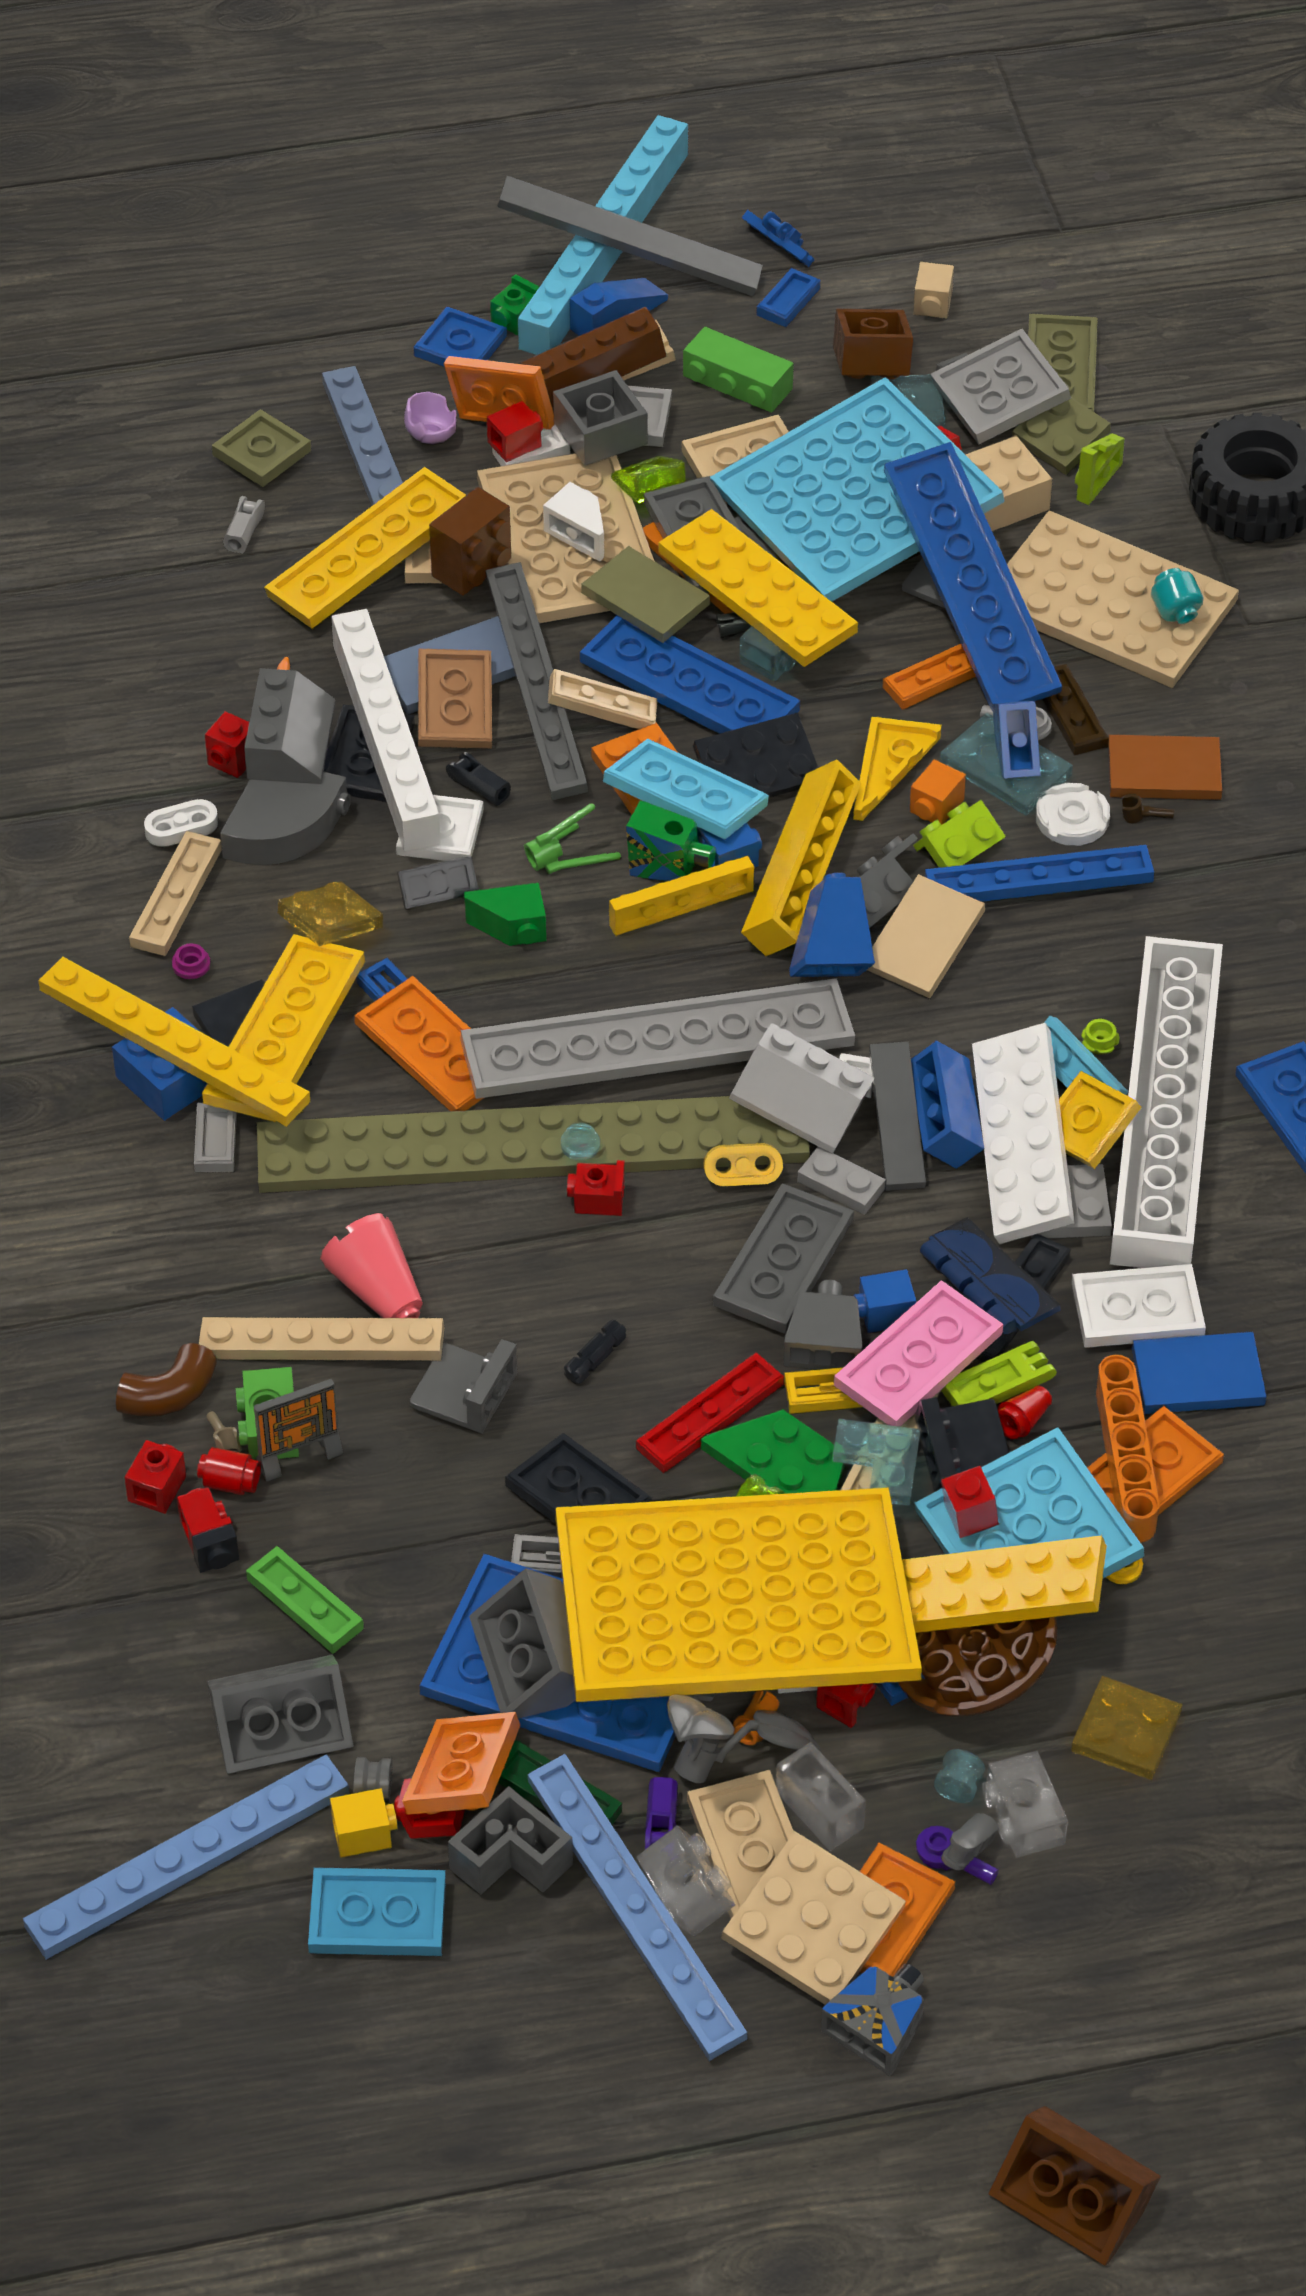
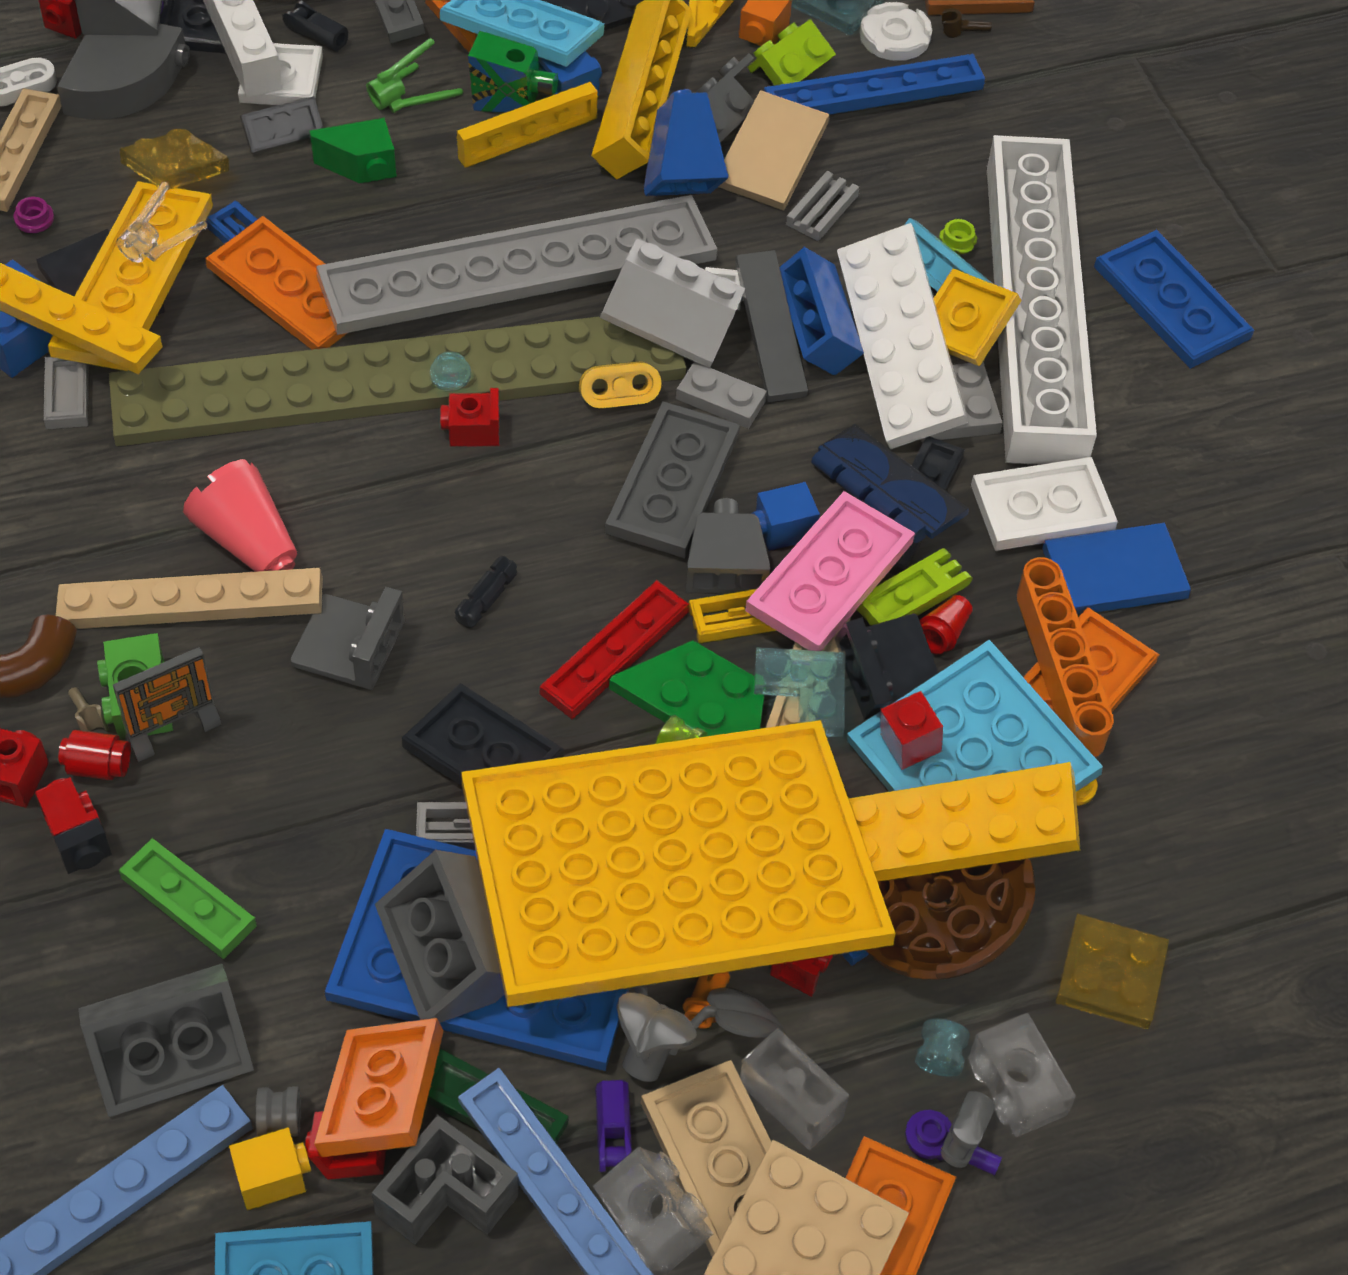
camera: 10 degrees left, 5 degrees up
none -> clear plant [116,182,207,263]
none -> light grey tile [786,171,859,241]

